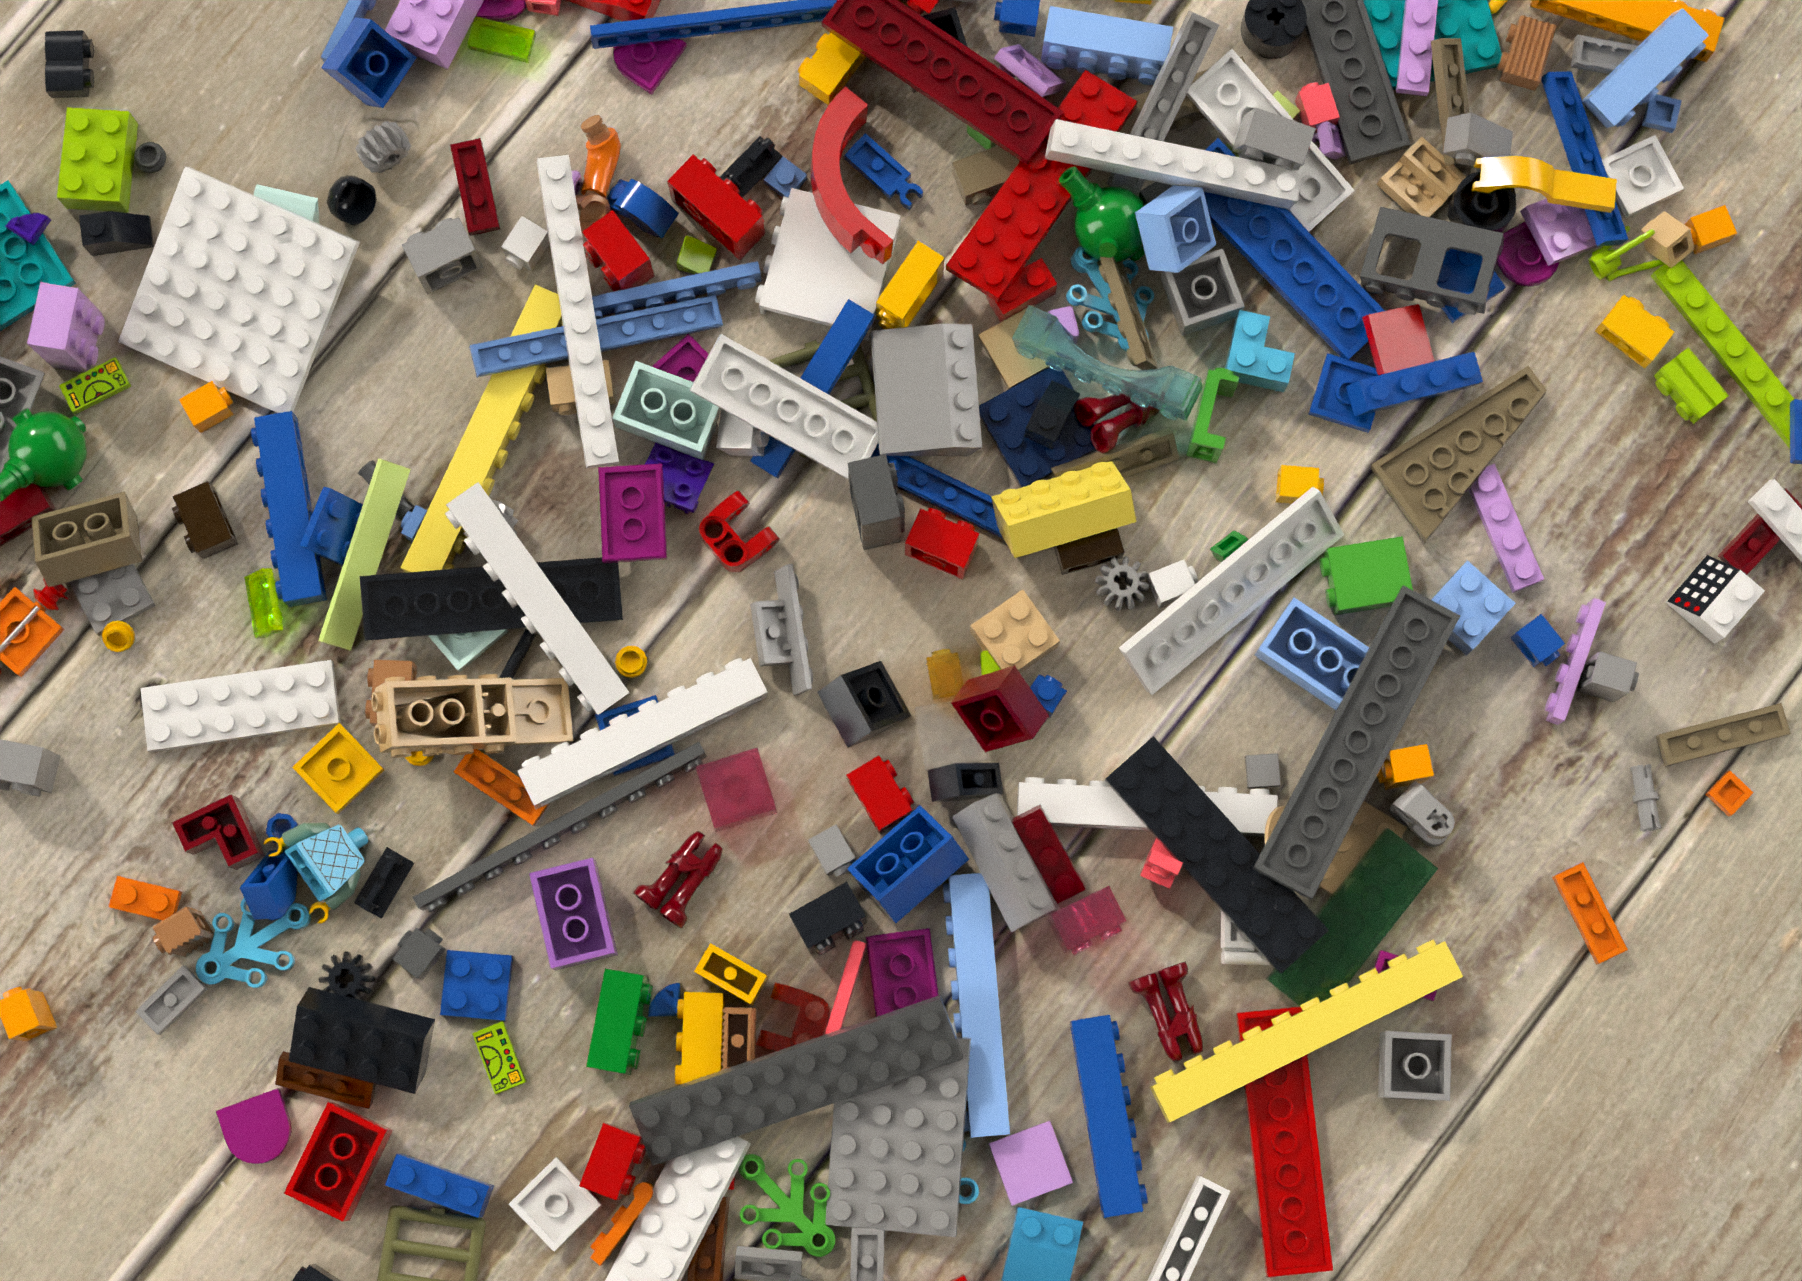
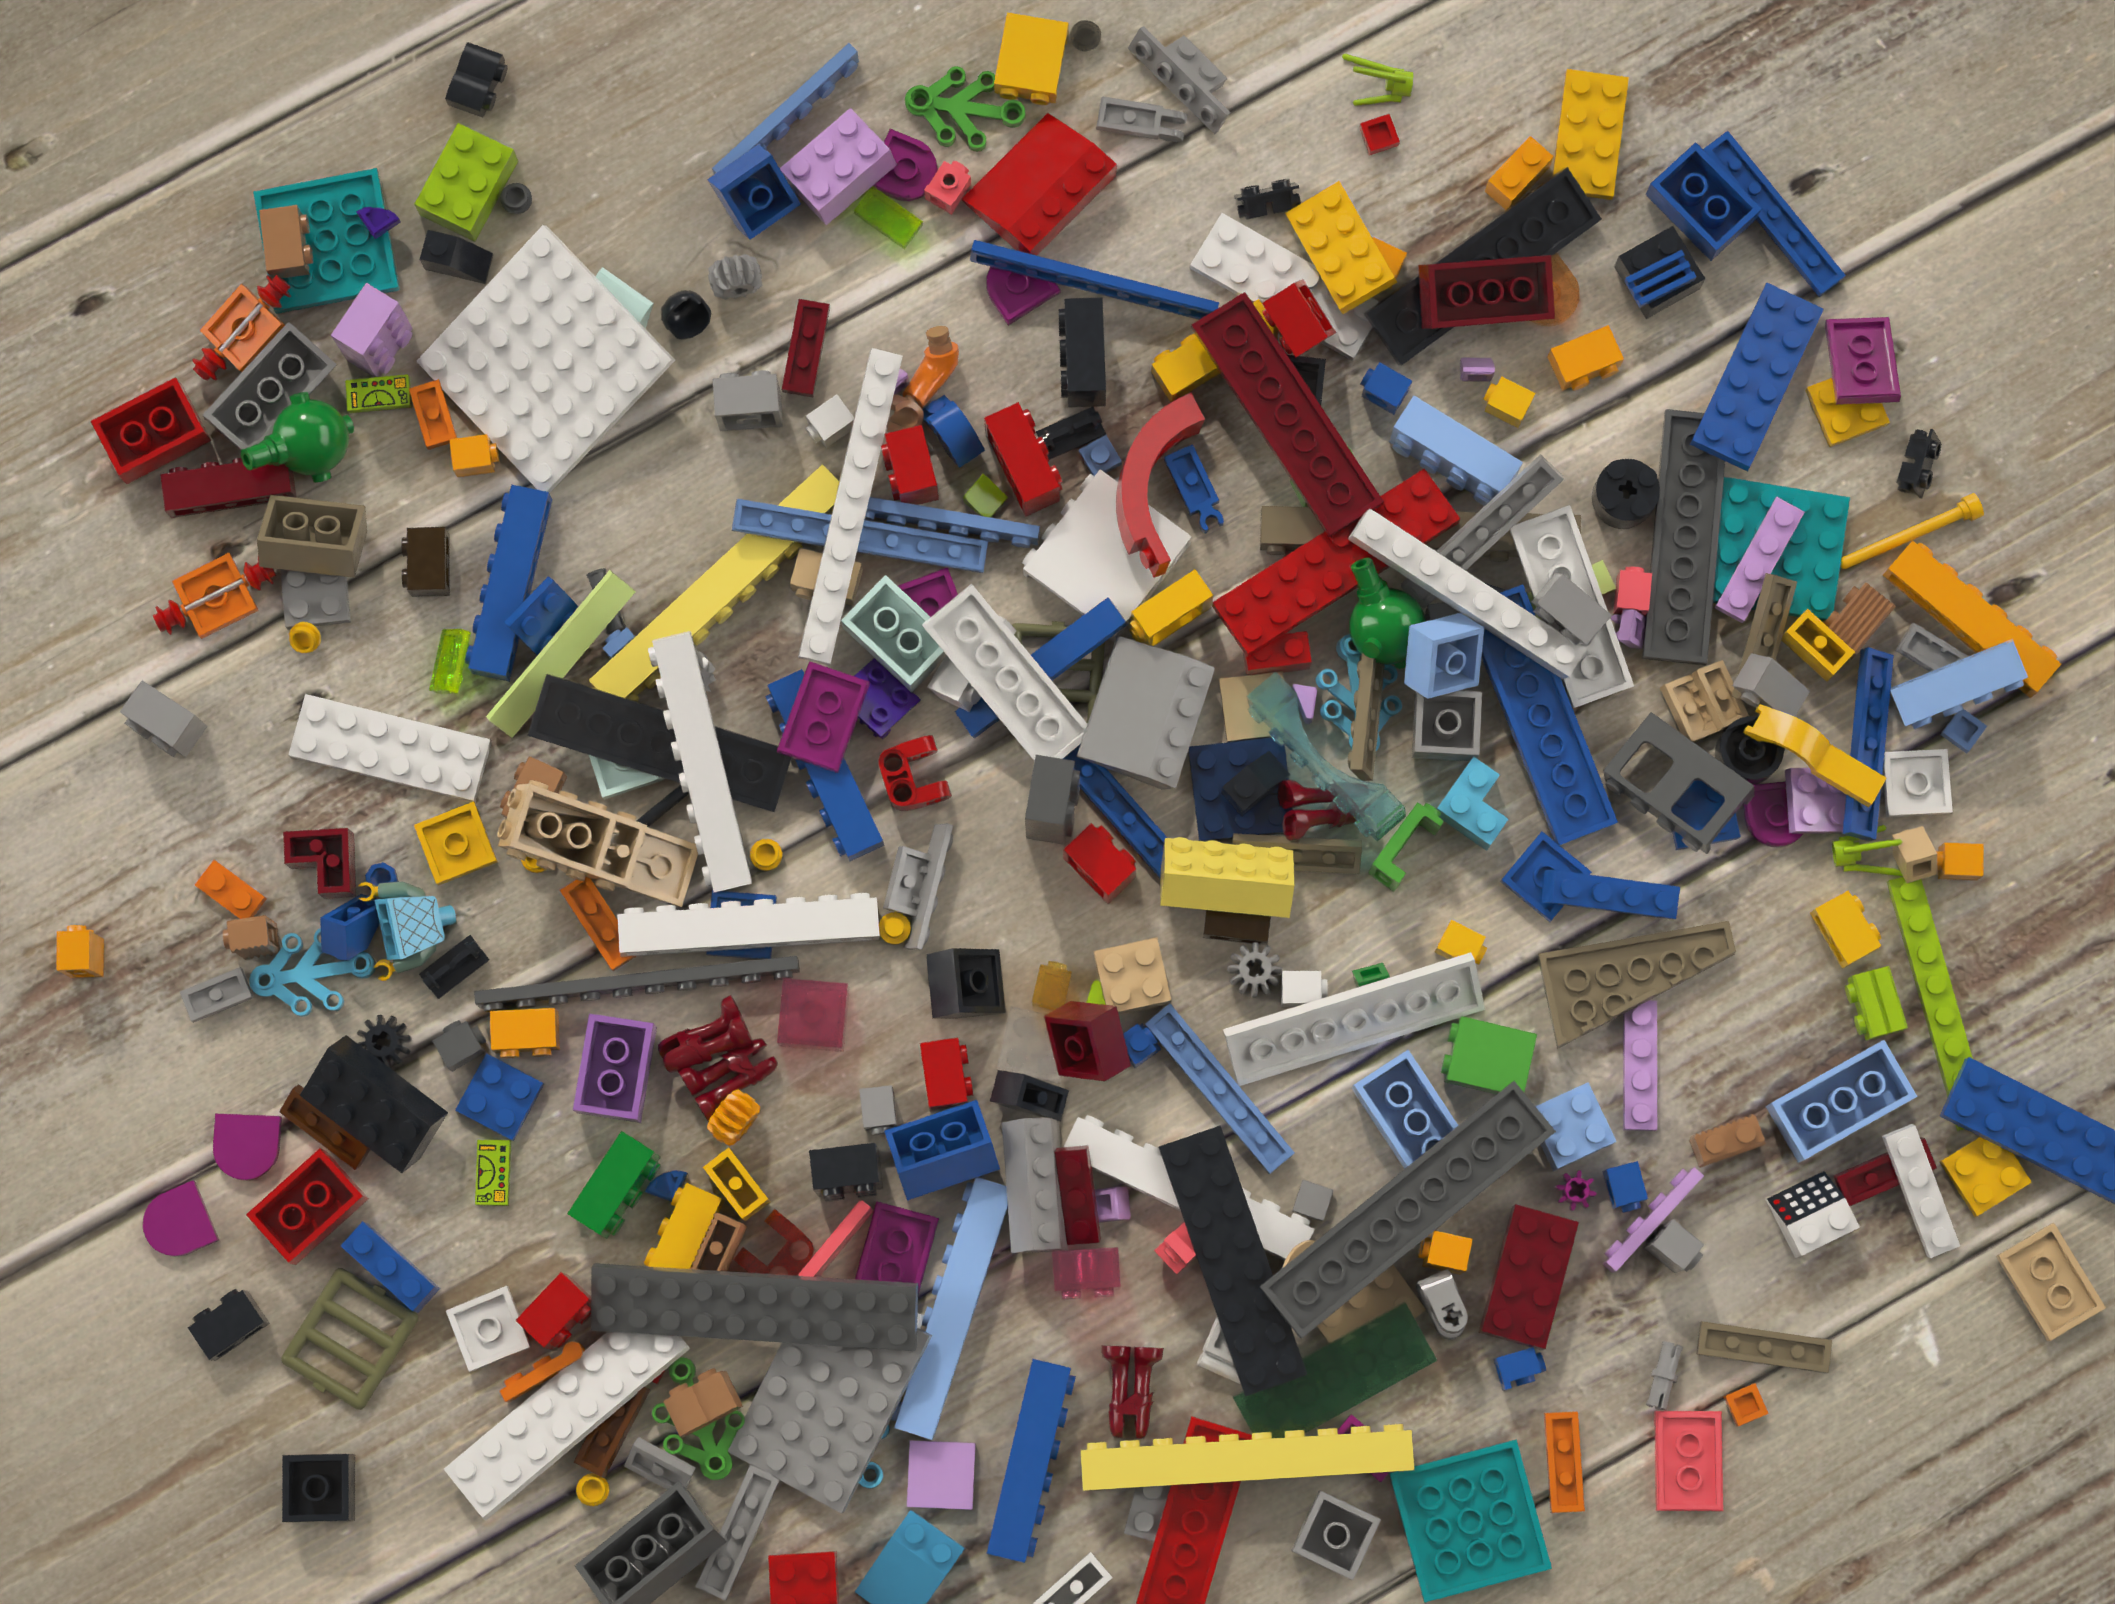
camera: 25 degrees right, 0 degrees up
lavender plate [994,44,1066,97] -> none
tile [1362,304,1435,375] -> none
none -> magenta tile [142,1180,219,1256]
none -> orange plate [409,379,457,450]
none -> light orange brick [490,1008,560,1058]
none -> dark red piece [658,995,753,1073]
none -> medium nougat brick [663,1368,743,1437]
none -> light orange gear [707,1089,760,1146]
none -> blue brick [765,669,885,861]
none -> yellow plate [879,912,911,945]
none -> black brick [1058,297,1106,407]
none -> lavender slope [1095,1187,1131,1223]
none -> light grey plate [1124,1485,1170,1542]
none -> medium blue plate [1145,1003,1295,1174]
none -> teal plate [1389,1439,1552,1603]
none -> dark red brick [1478,1204,1579,1351]
none -> blue brick [1493,1347,1546,1390]
none -> magenta gear [1555,1170,1597,1211]
none -> coral tile [1654,1411,1723,1511]
none -> medium nougat brick [1689,1114,1766,1168]
none -> light blue brick [1765,1040,1918,1163]
none -> yellow brick [1781,609,1855,682]

